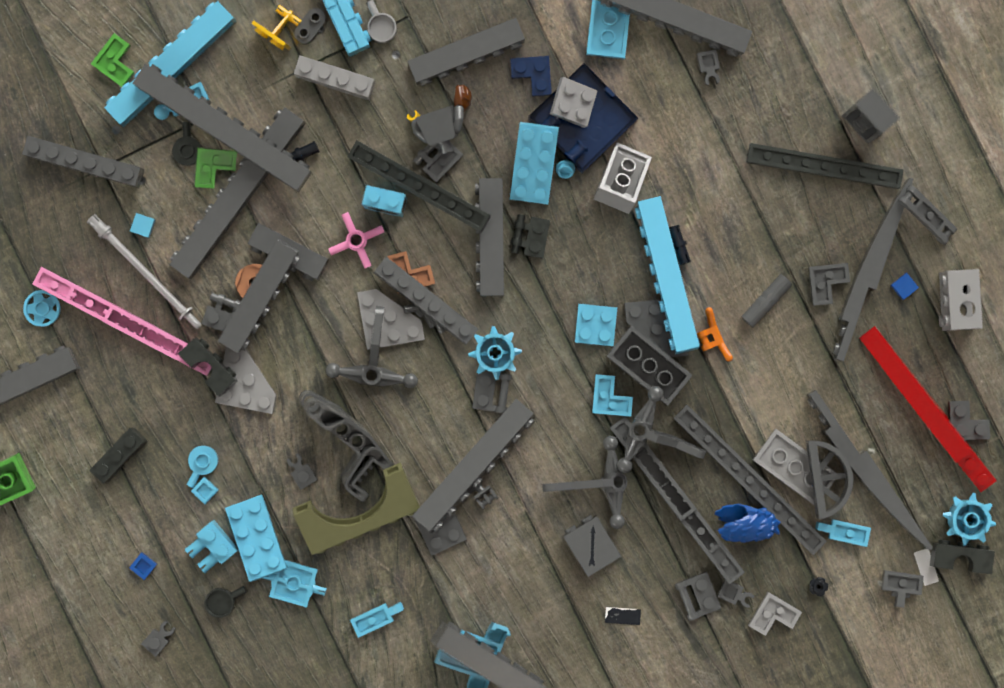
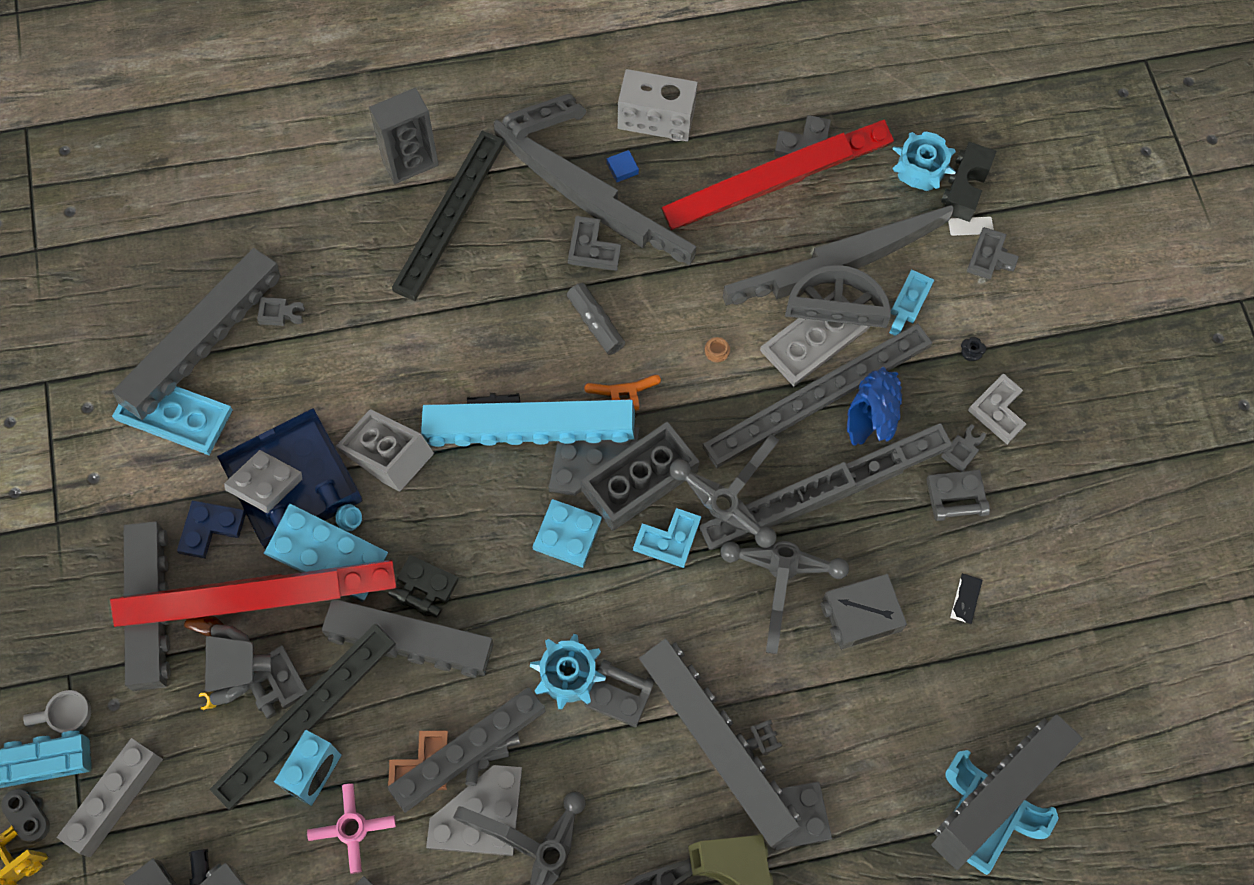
camera: 75 degrees left, 20 degrees down
none -> red slope [110,560,396,627]
none -> medium nougat plate [704,337,730,362]

